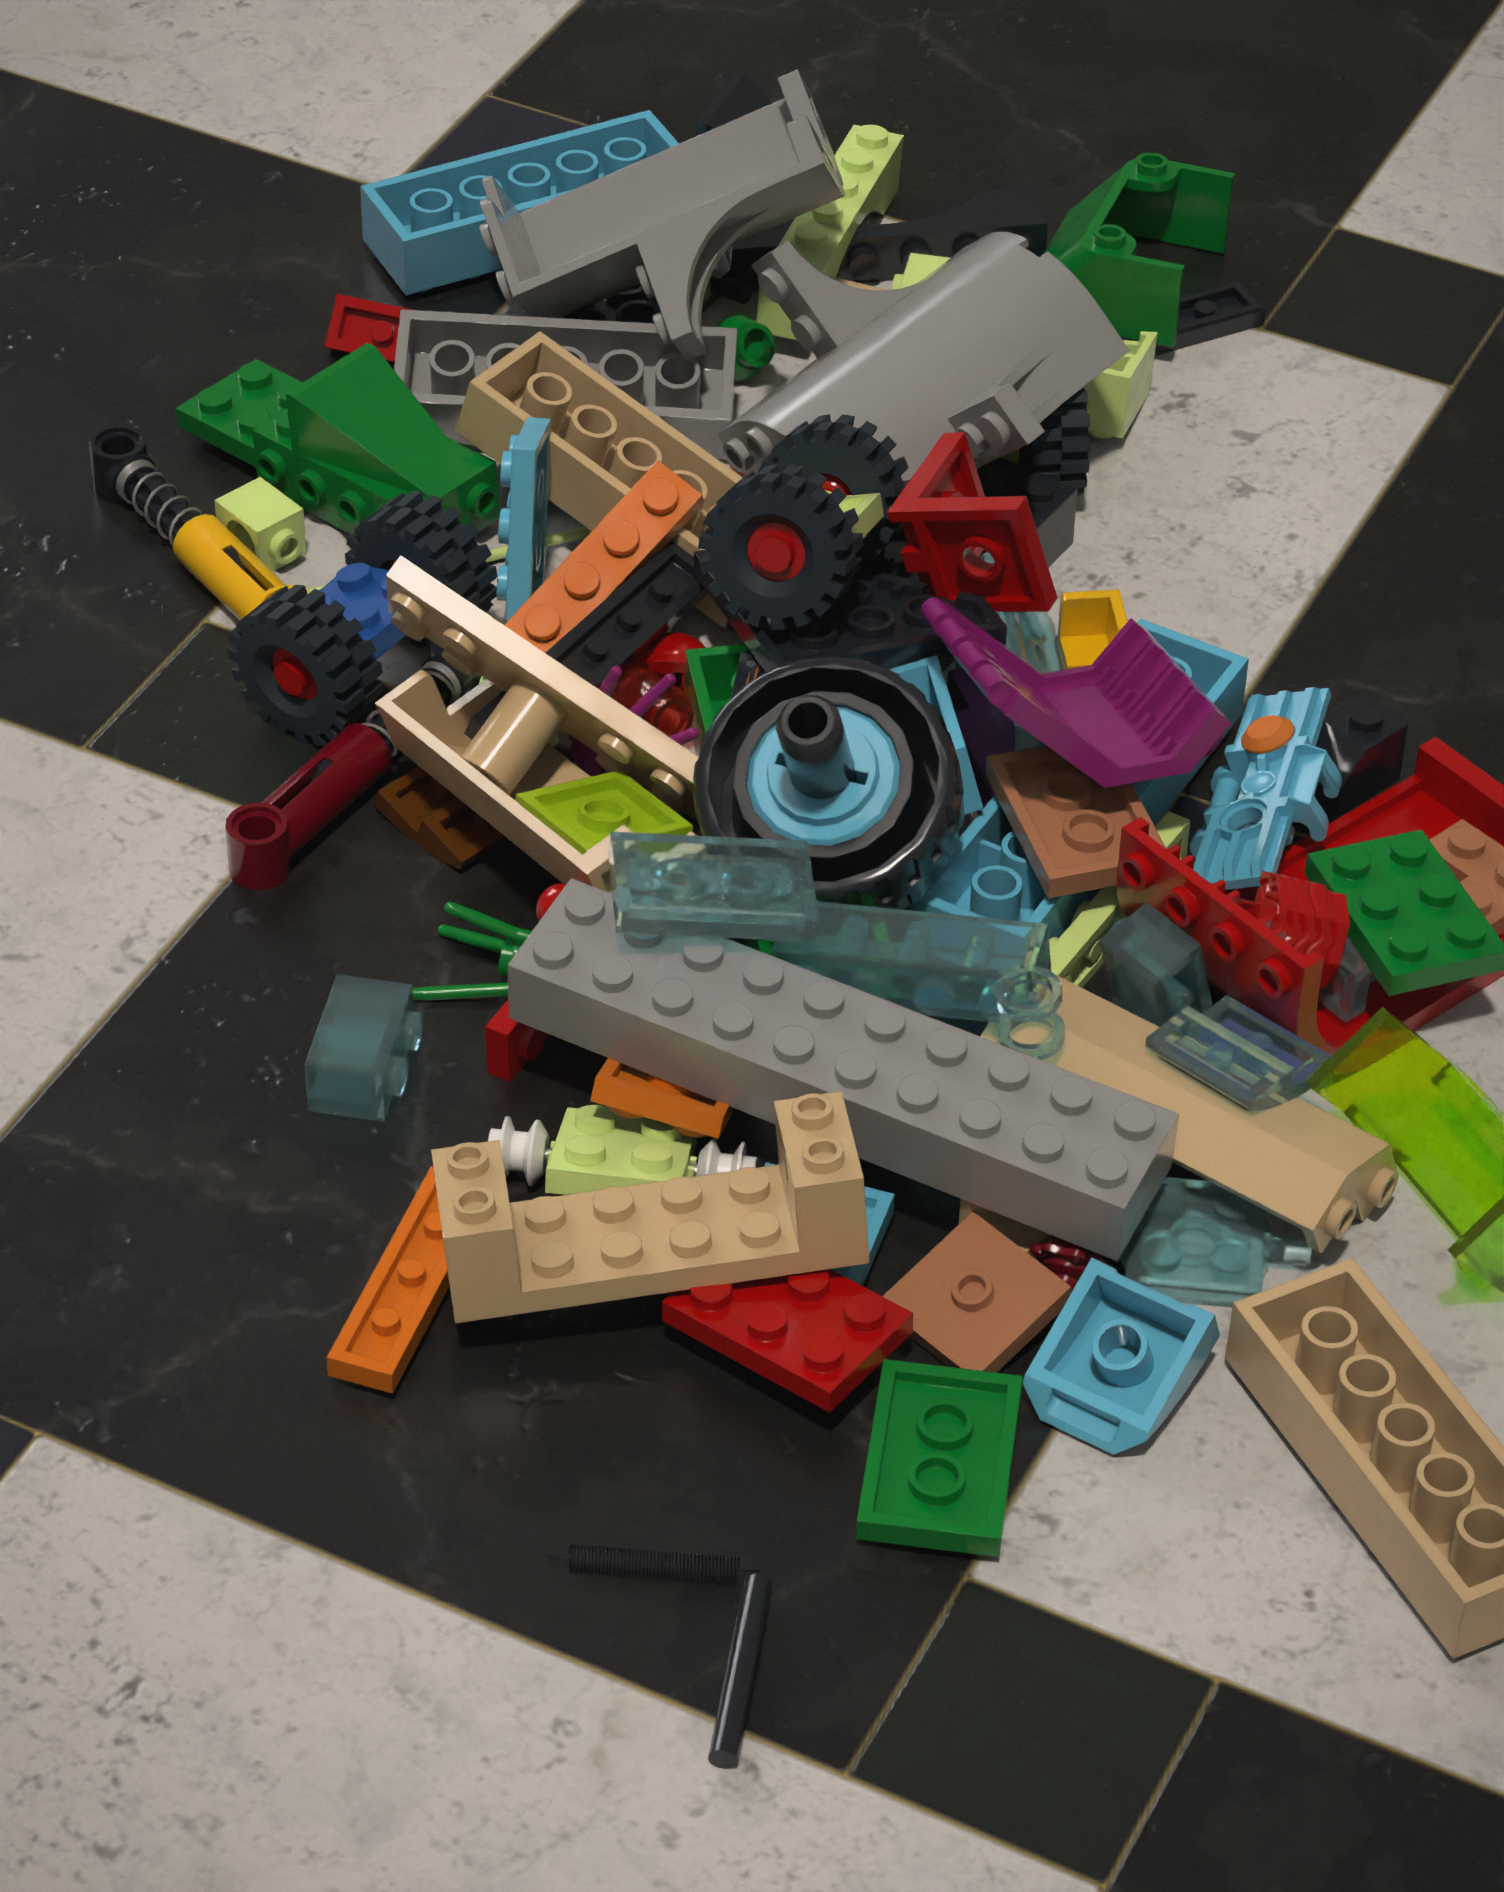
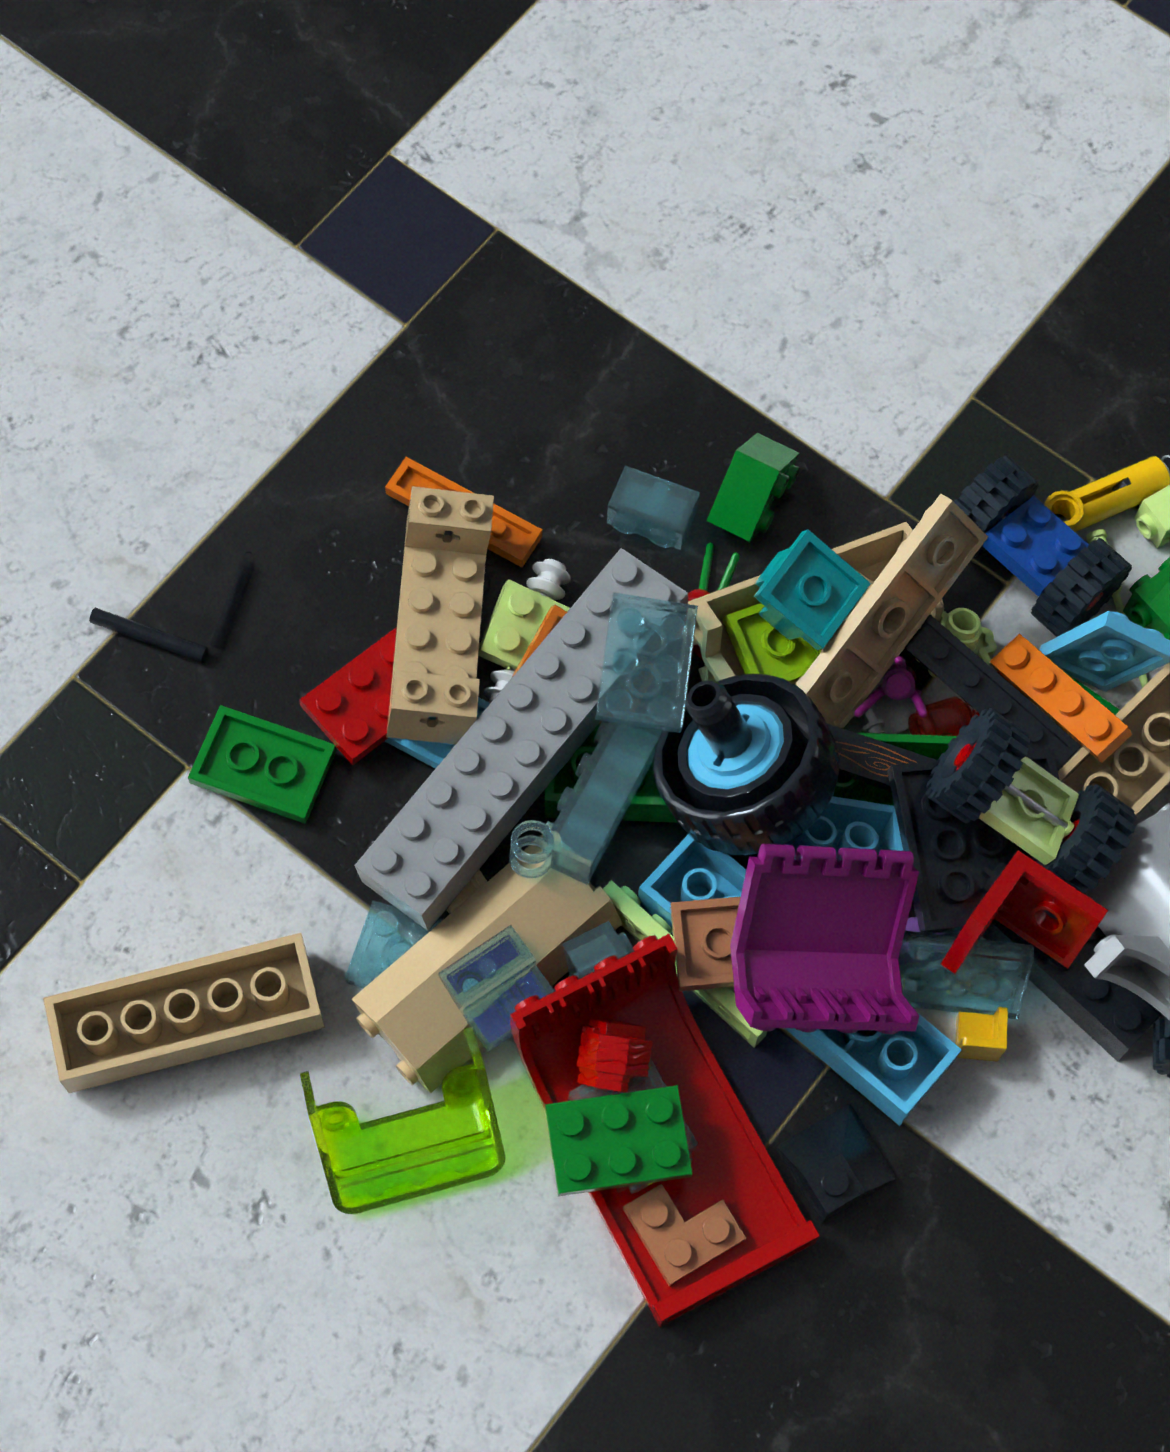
camera: 100 degrees right, 25 degrees up
dark red piece [225,641,482,890] -> none
nougat plate [882,1211,1072,1373] -> none
medium azure slope [1023,1258,1220,1455] -> none
medium azure piece [1190,687,1342,890] -> none
none -> green brick [707,433,800,542]
none -> teal panel [753,529,871,650]

